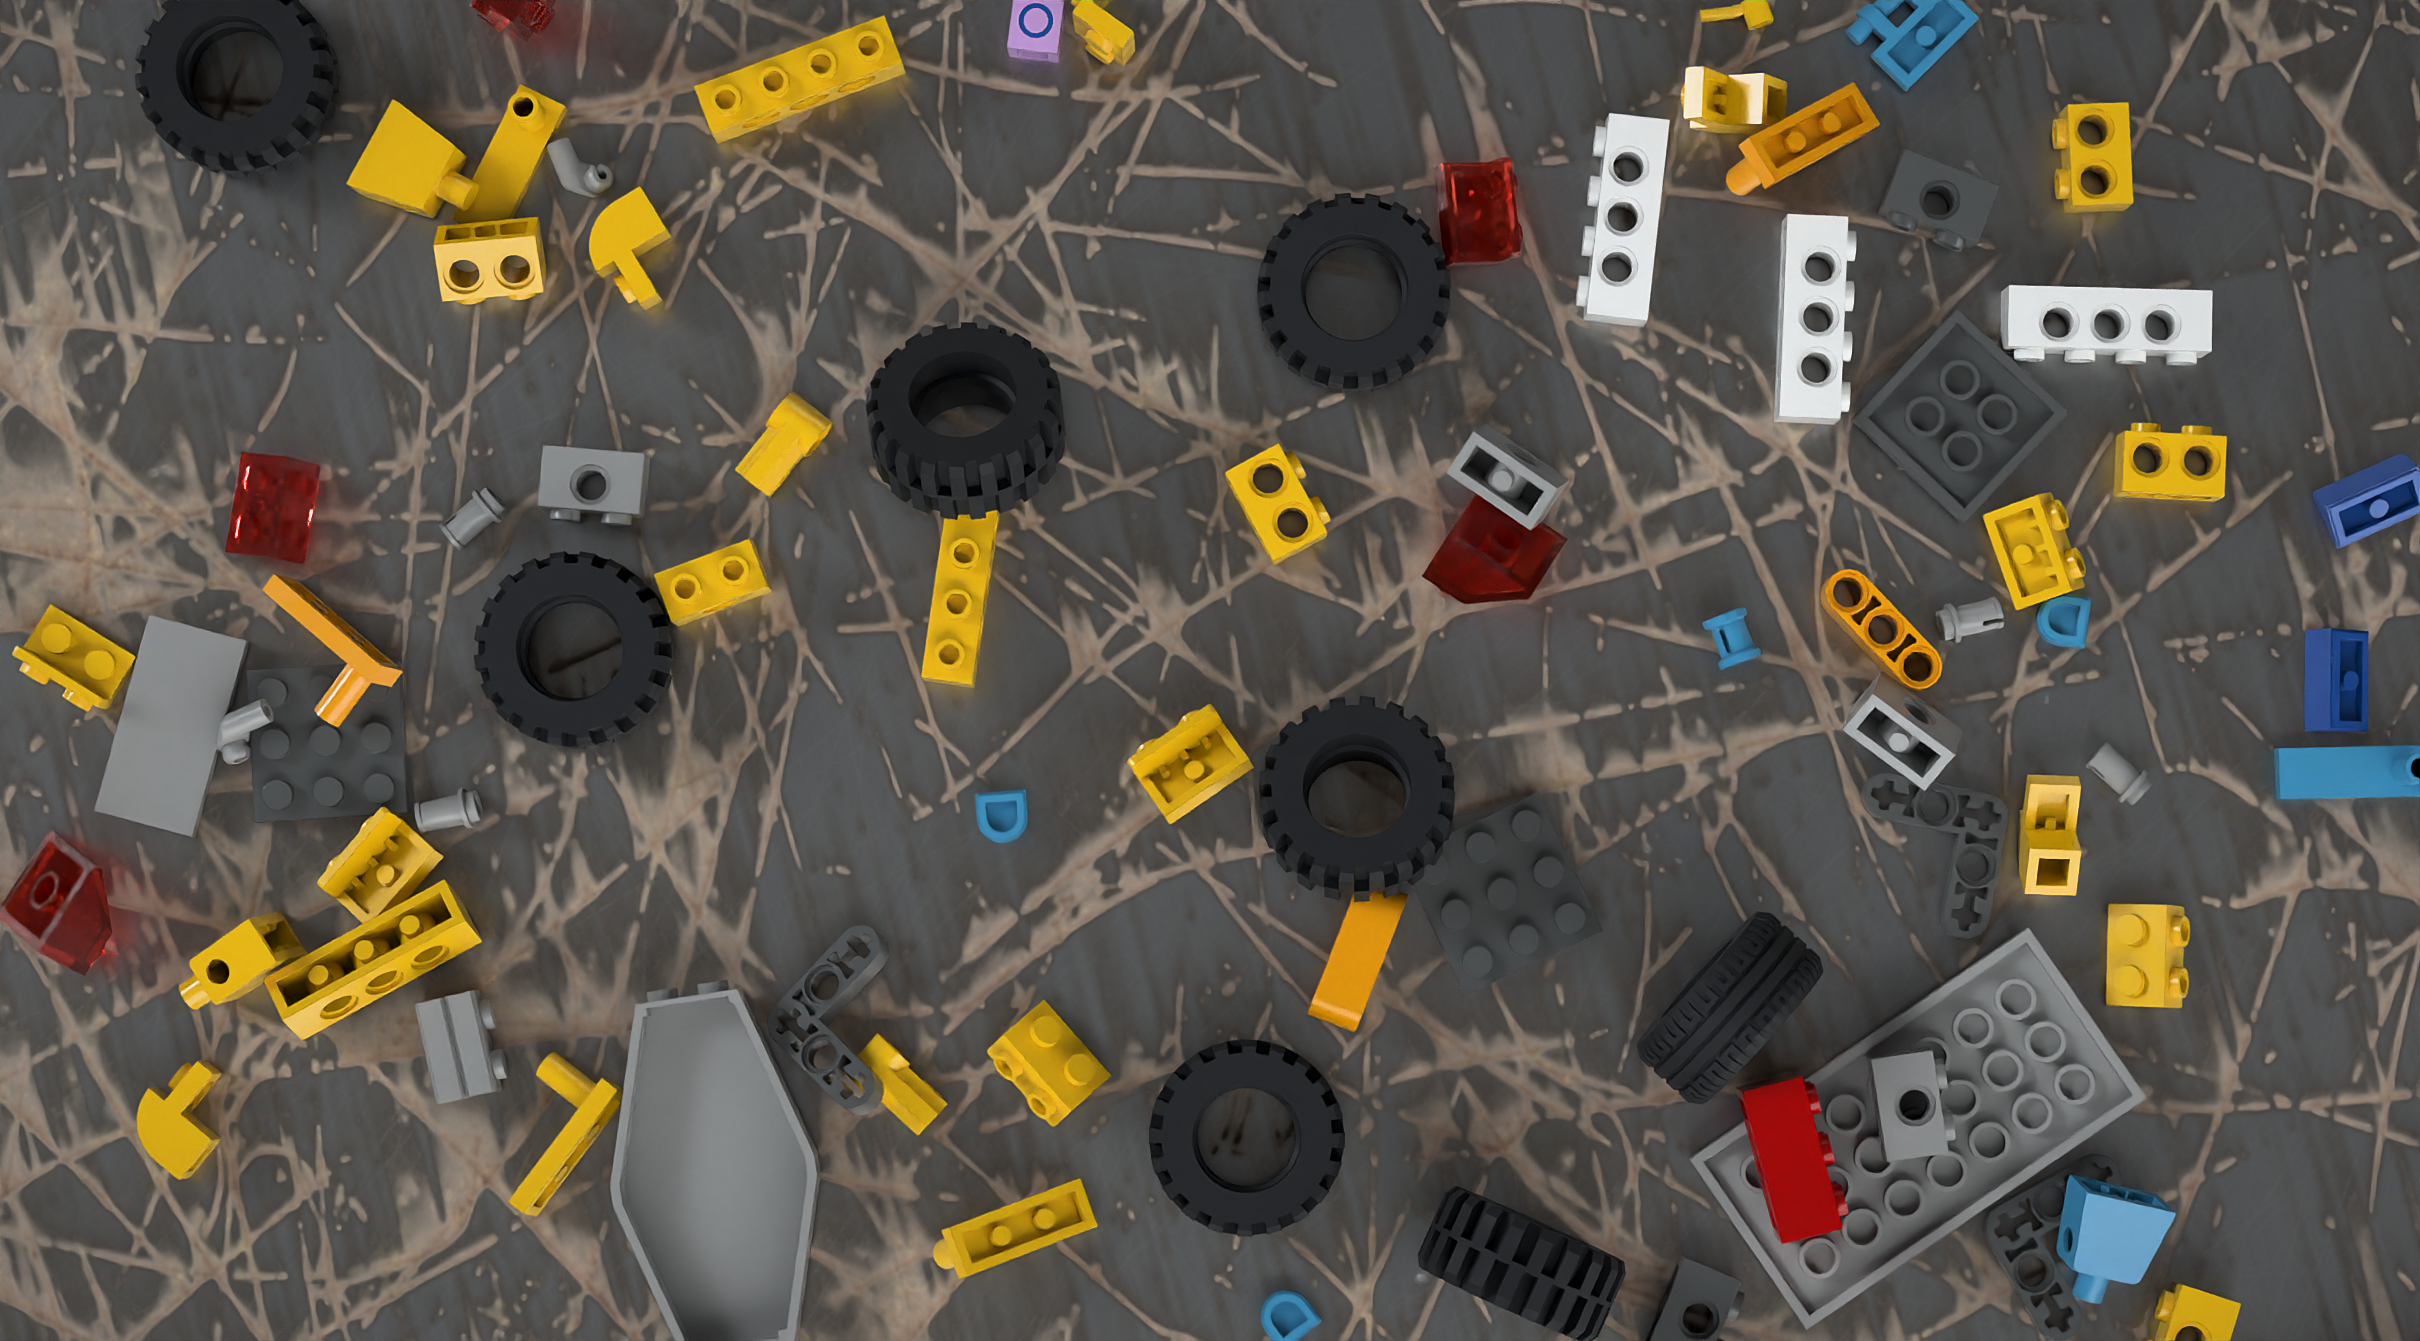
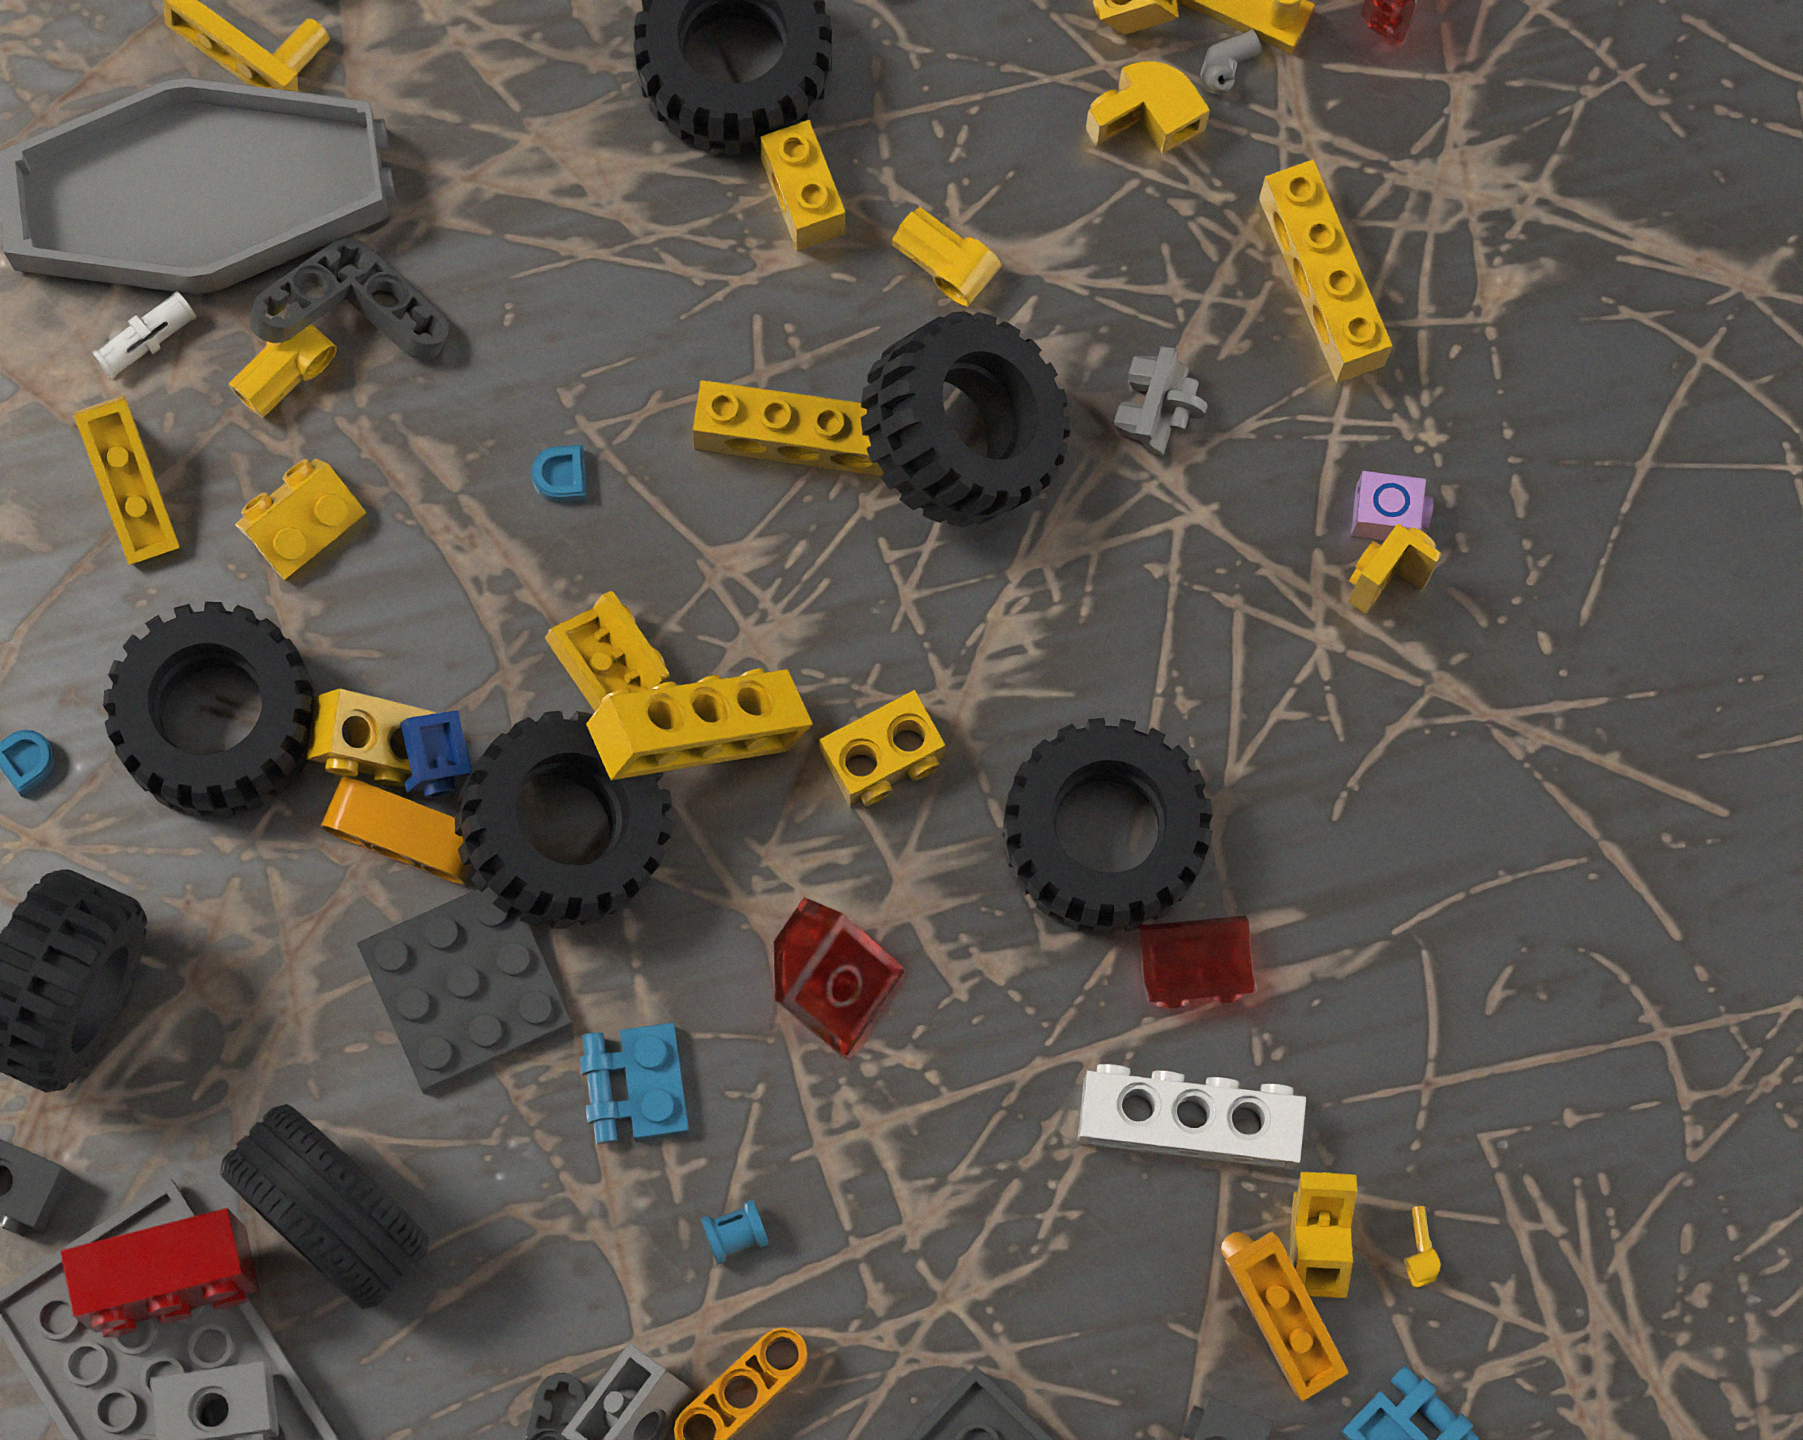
camera: 85 degrees right, 10 degrees down
light grey brick [537,445,650,526] -> none
light grey brick [1446,423,1569,530] -> none
white brick [1774,214,1857,425] -> none
none -> white pin [91,290,197,379]
none -> yellow brick [306,688,436,787]
none -> blue bracket [401,710,471,798]
none -> dark azure plate [579,1022,689,1145]
none -> yellow brick [586,668,813,780]
none -> light grey hips [1114,346,1208,455]

